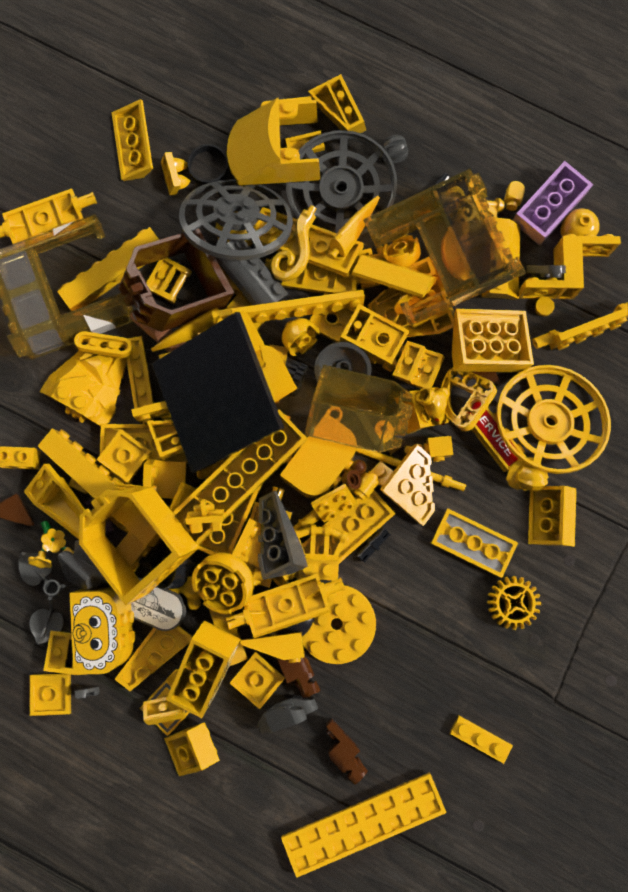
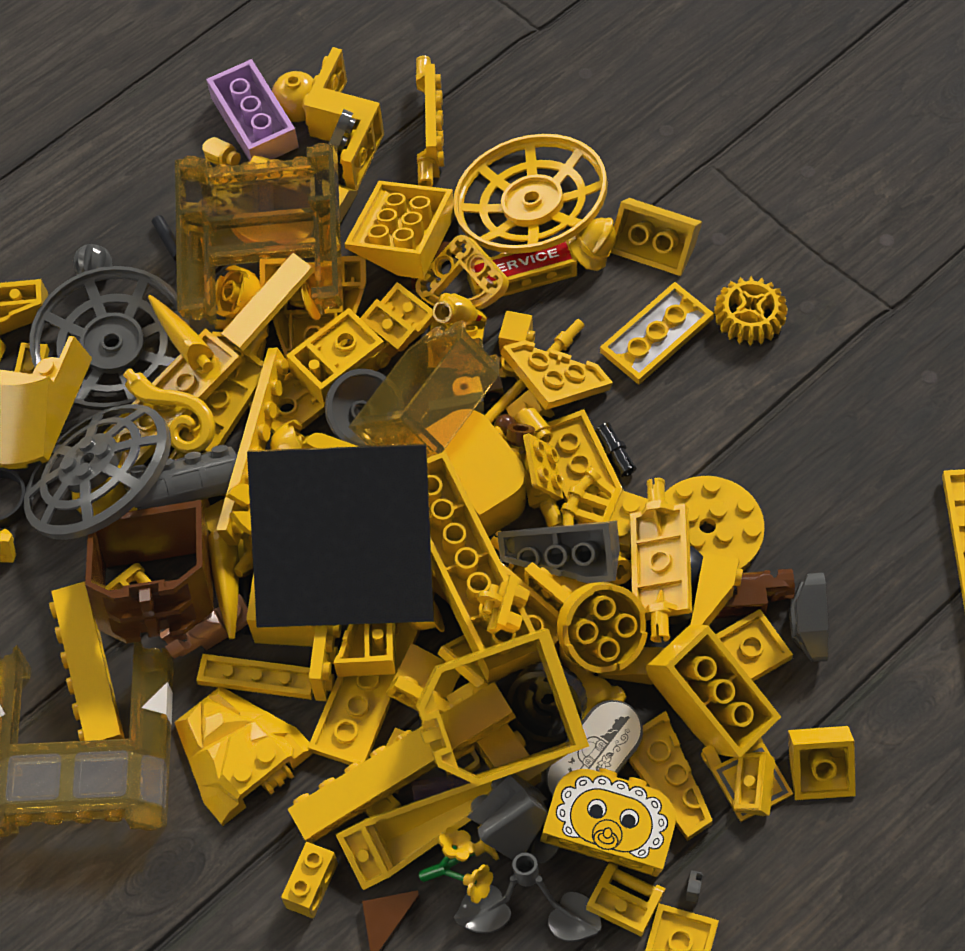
camera: 65 degrees left, 20 degrees down
yellow plate [74,331,132,358] -> none
yellow plate [97,429,152,483] -> none
reddish brown plate [326,718,368,785] -> none
yellow plate [450,715,513,764] -> none
yellow tile [534,297,555,317] -> none

